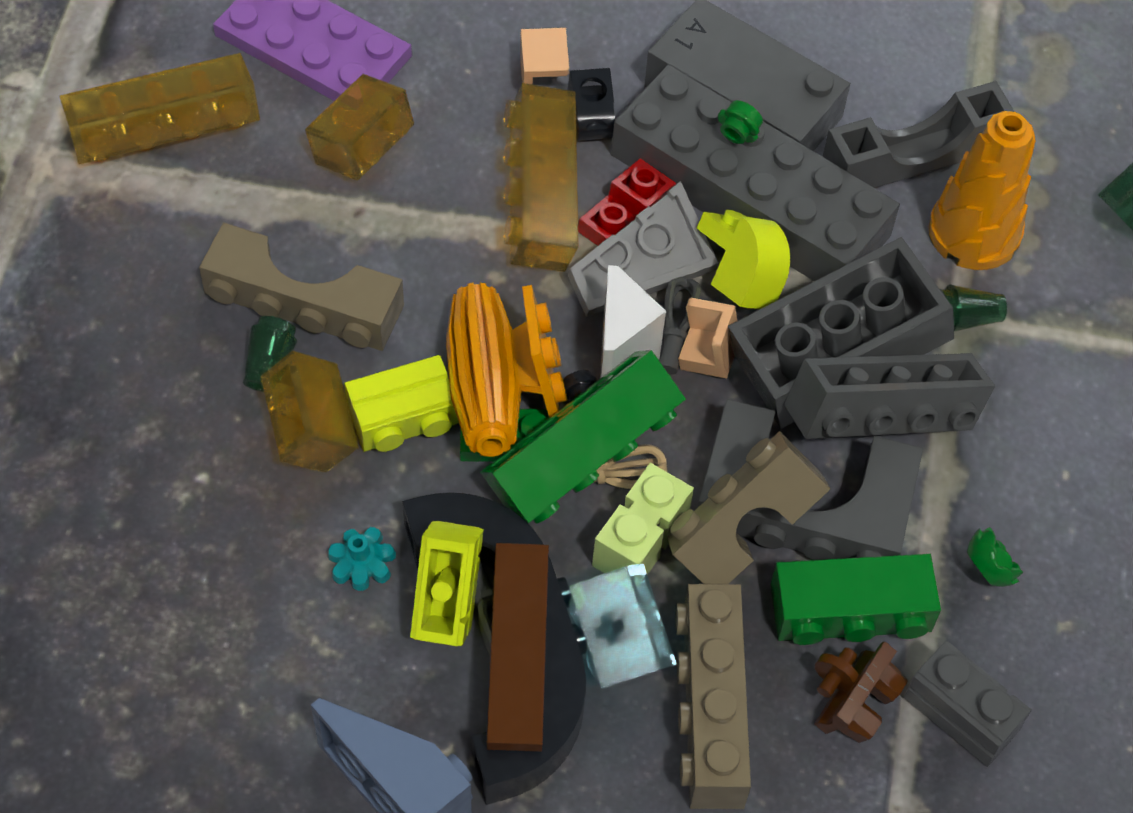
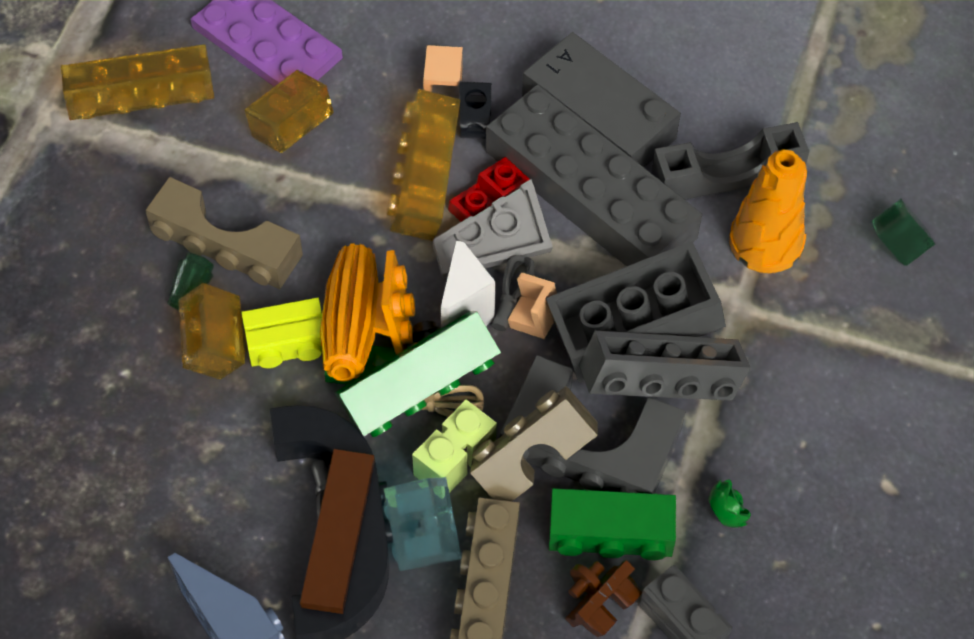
camera: 10 degrees right, 0 degrees up
teal plant [328,527,396,591] -> none
neon yellow brick [410,521,484,646] -> none
neon yellow brick [696,210,790,309] -> none
green plate [718,100,763,144] -> none
clear green cone [940,284,1007,332] -> none

